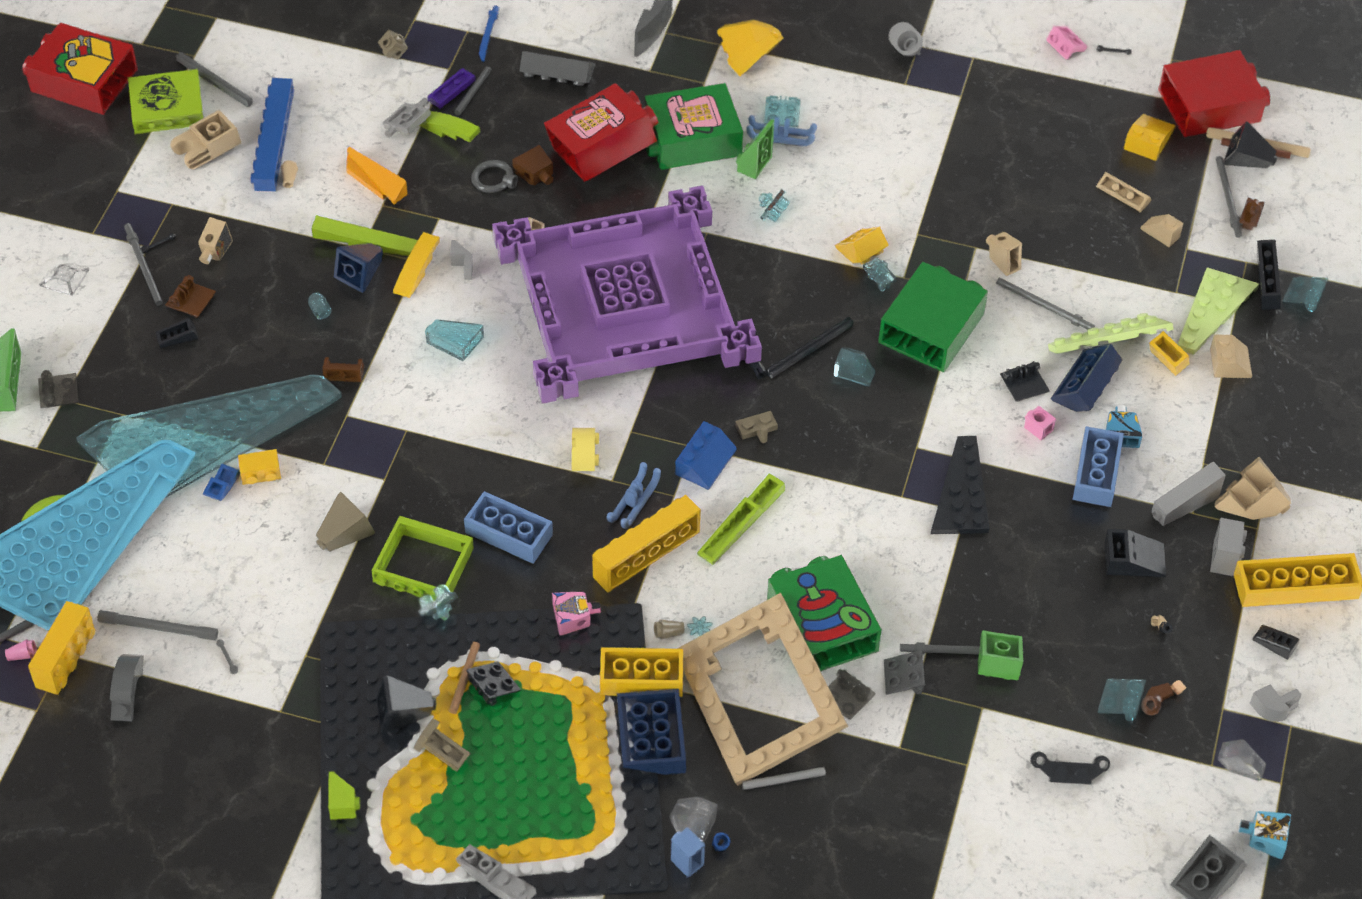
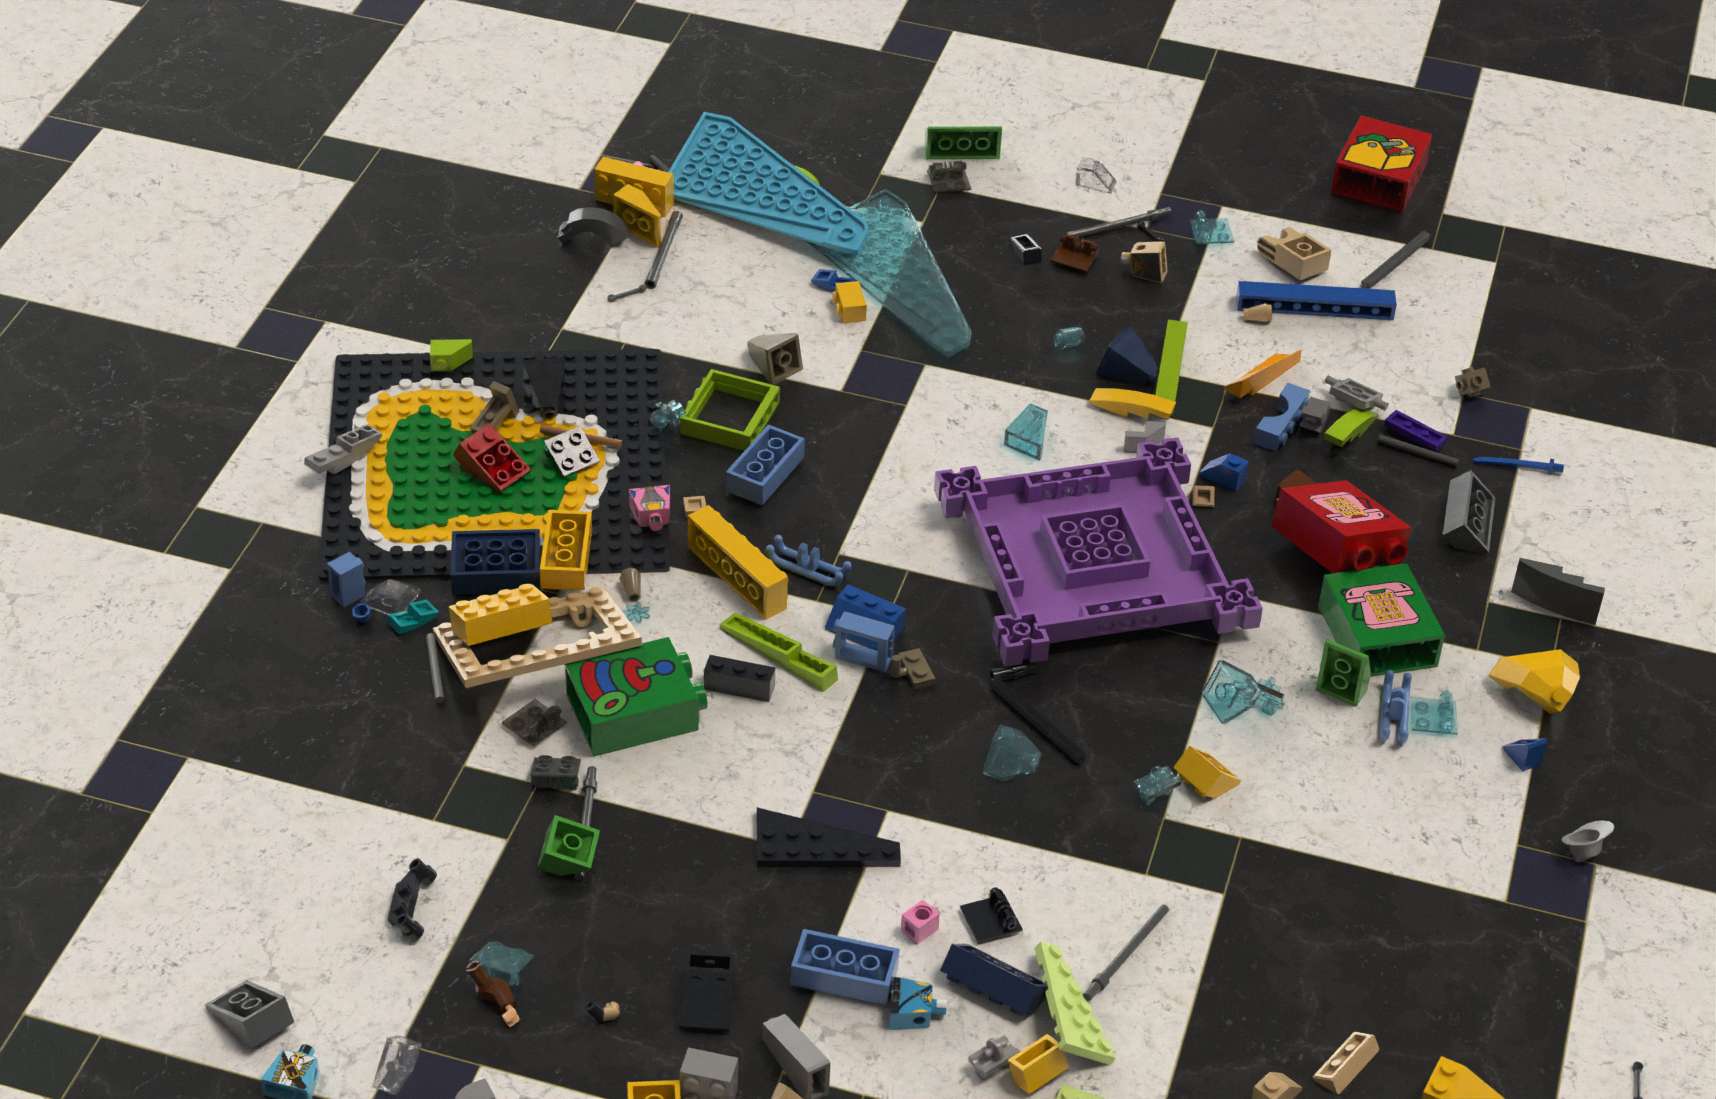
camera: 90 degrees right, 10 degrees down
lime panel [128,69,204,134] -> none
reddish brown hinge [322,357,364,382] -> none
dark grey piece [471,160,518,193] -> none
light yellow brick [572,428,599,471] -> none
green brick [878,262,988,373] -> none
tan torso [986,232,1022,276] -> none
bright pink bracket [1046,26,1087,59] -> none
none -> teal slope [387,599,439,634]
none -> yellow brick [449,584,552,646]
none -> red slope [453,423,531,492]
none -> yellow slope [613,184,661,248]
none -> tan plate [683,496,706,518]
none -> black brick [704,655,776,702]
none -> medium blue window [833,611,895,672]
none -> light grey hips [968,1035,1020,1080]
none -> clear light blue hinge [1190,210,1234,244]
none -> blue slope [1199,453,1249,491]
none -> clear light blue slope [1201,660,1262,724]
none -> medium blue arch [1254,383,1310,452]
none -> light grey brick [1300,397,1331,433]
none -> blue slope [1503,738,1547,772]

